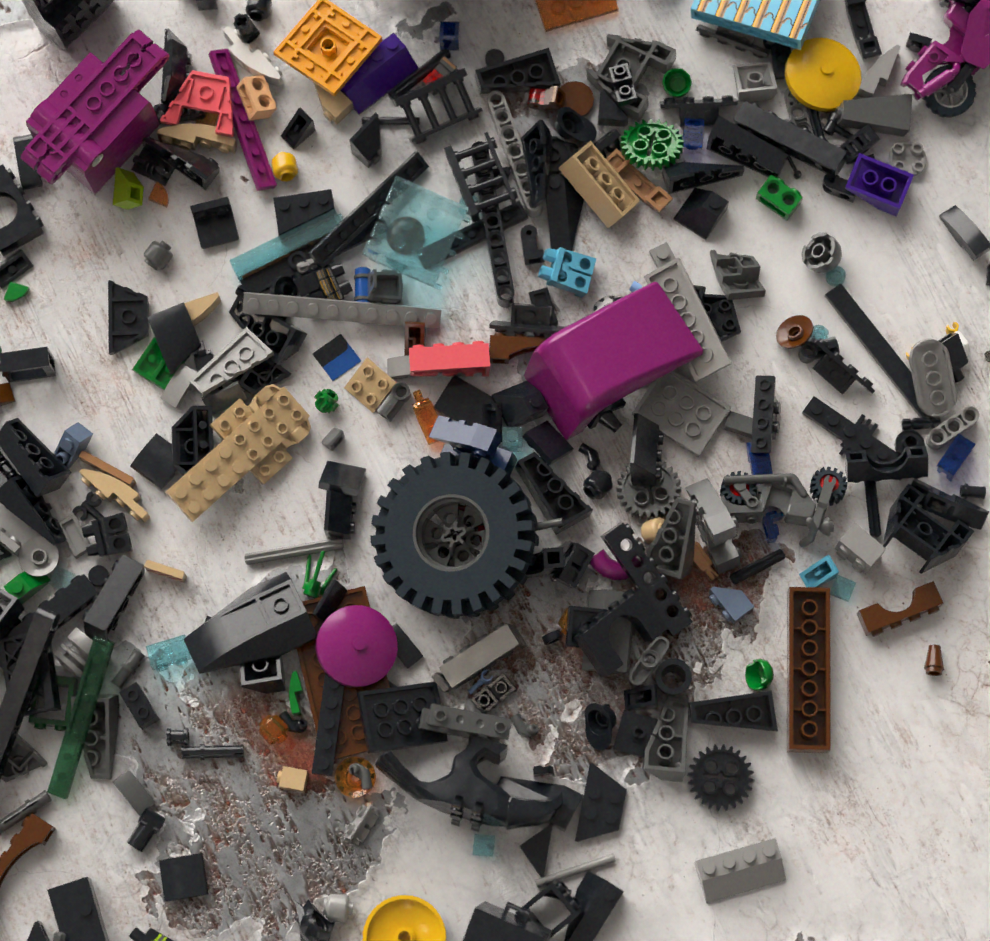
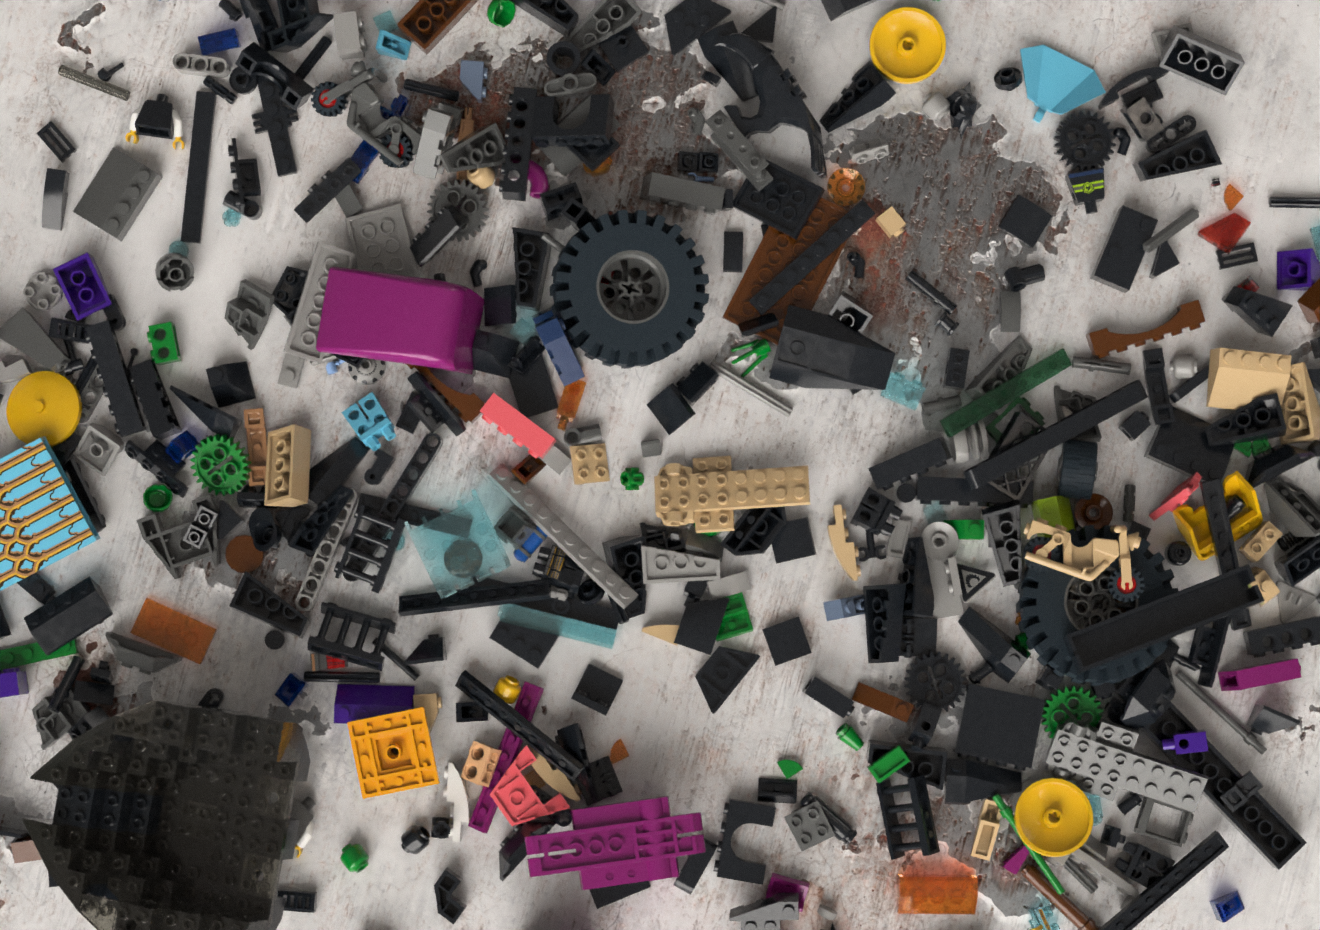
camera: 140 degrees left, 10 degrees up
medium nougat tile [79,450,136,489] -> none
lime slope [112,167,144,210] -> none
dark grey head [144,240,173,270] -> none
tan tile [144,560,187,583] -> none
clear orange head [259,714,289,745] -> none
green slope [289,671,304,717] -> none
sticker [313,334,361,381] -> none
magenta dish [316,605,398,687] -> none
dark grey arm [349,763,372,790] -> none
clear light blue tile [473,834,495,857] -> none
reddish brown leg [527,86,566,110] -> none
black tile [542,630,563,645] -> none
black head [583,470,613,499] -> none
black piece [585,703,617,750] -> none
reddish brown dish [776,315,814,349] -> none
light grey tile [909,339,957,418] -> none
none -> dark grey slope [73,148,162,242]
none -> black plate [455,670,585,782]
none -> black tile [762,617,812,666]
none -> black wedge [819,61,896,133]

